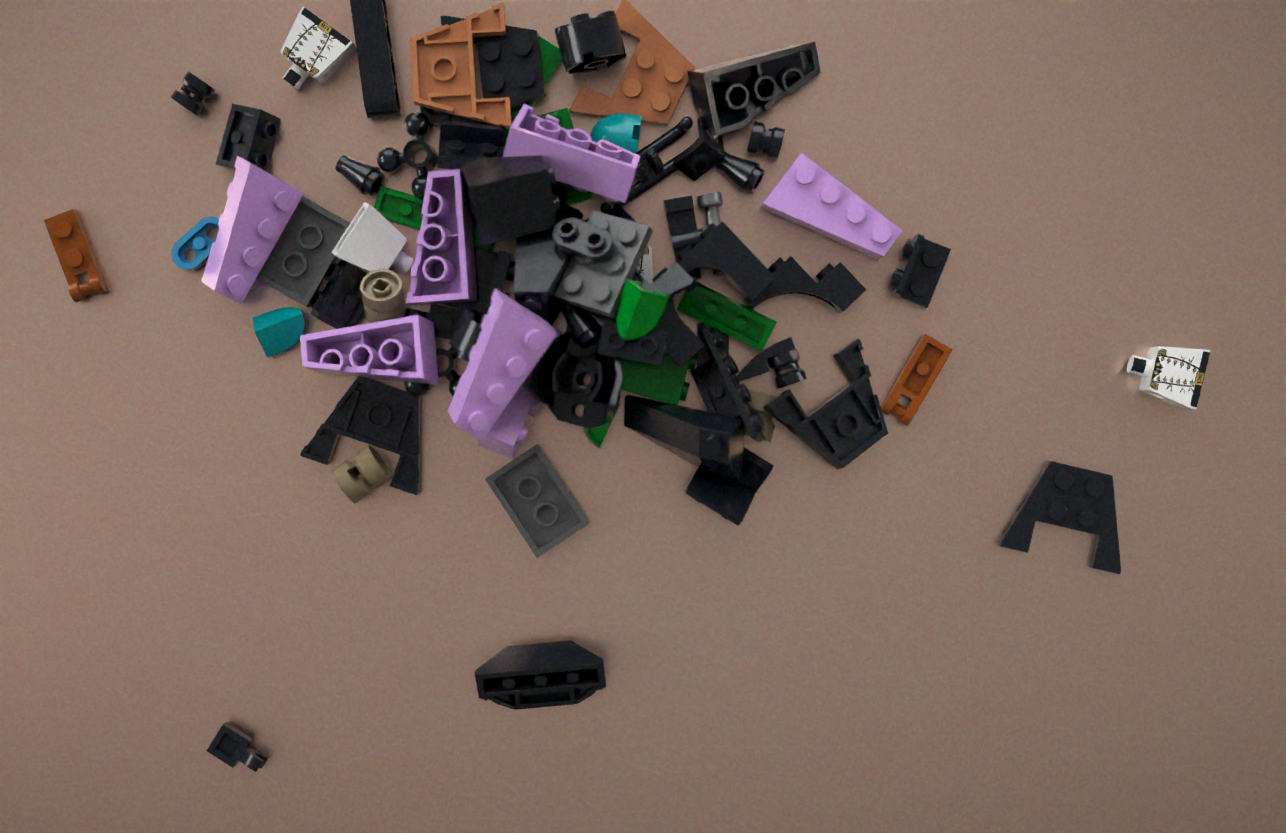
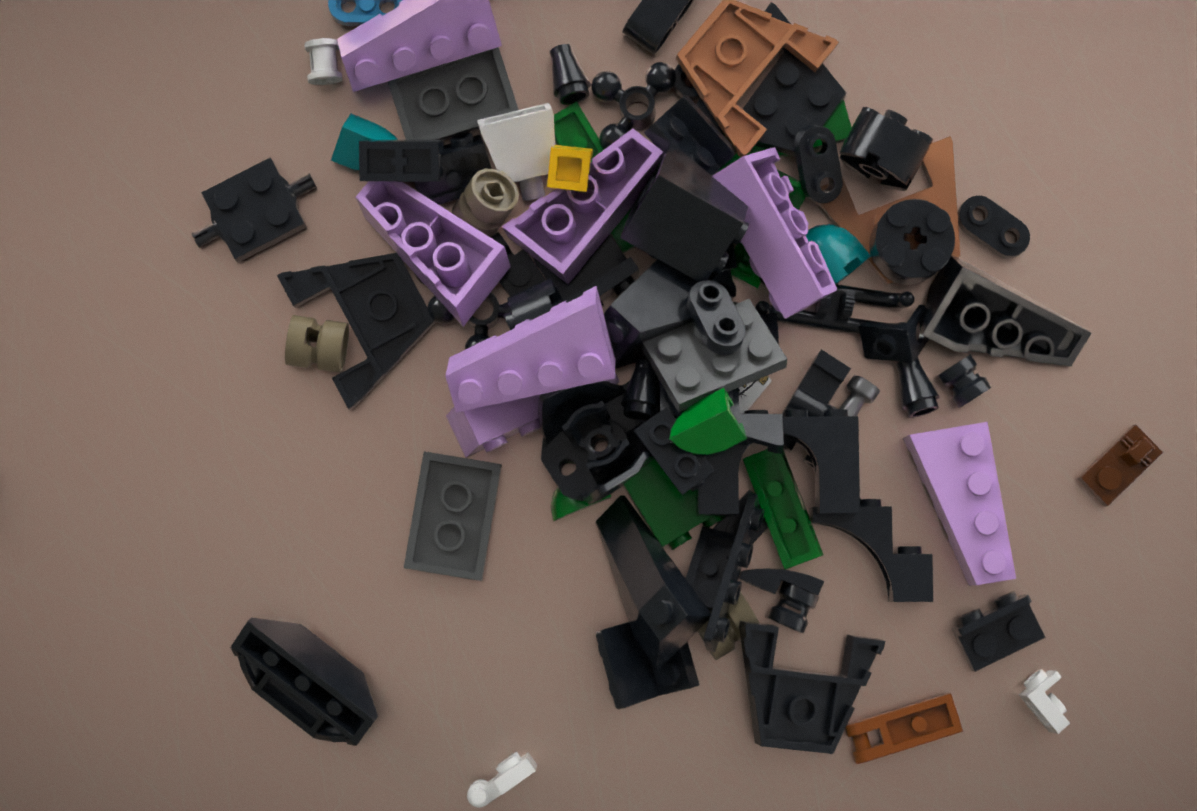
camera: 40 degrees right, 5 degrees down
none -> black plate [192,157,317,263]
none -> white bush [304,38,342,85]
none -> black hinge [359,140,444,182]
none -> white plate [467,752,537,808]
none -> yellow panel [547,145,593,192]
none -> black plate [794,125,843,203]
none -> black brick [869,199,955,285]
none -> black plate [958,195,1030,259]
none -> white bracket [1019,669,1070,734]
none -> reddish brown hinge [1077,424,1163,507]

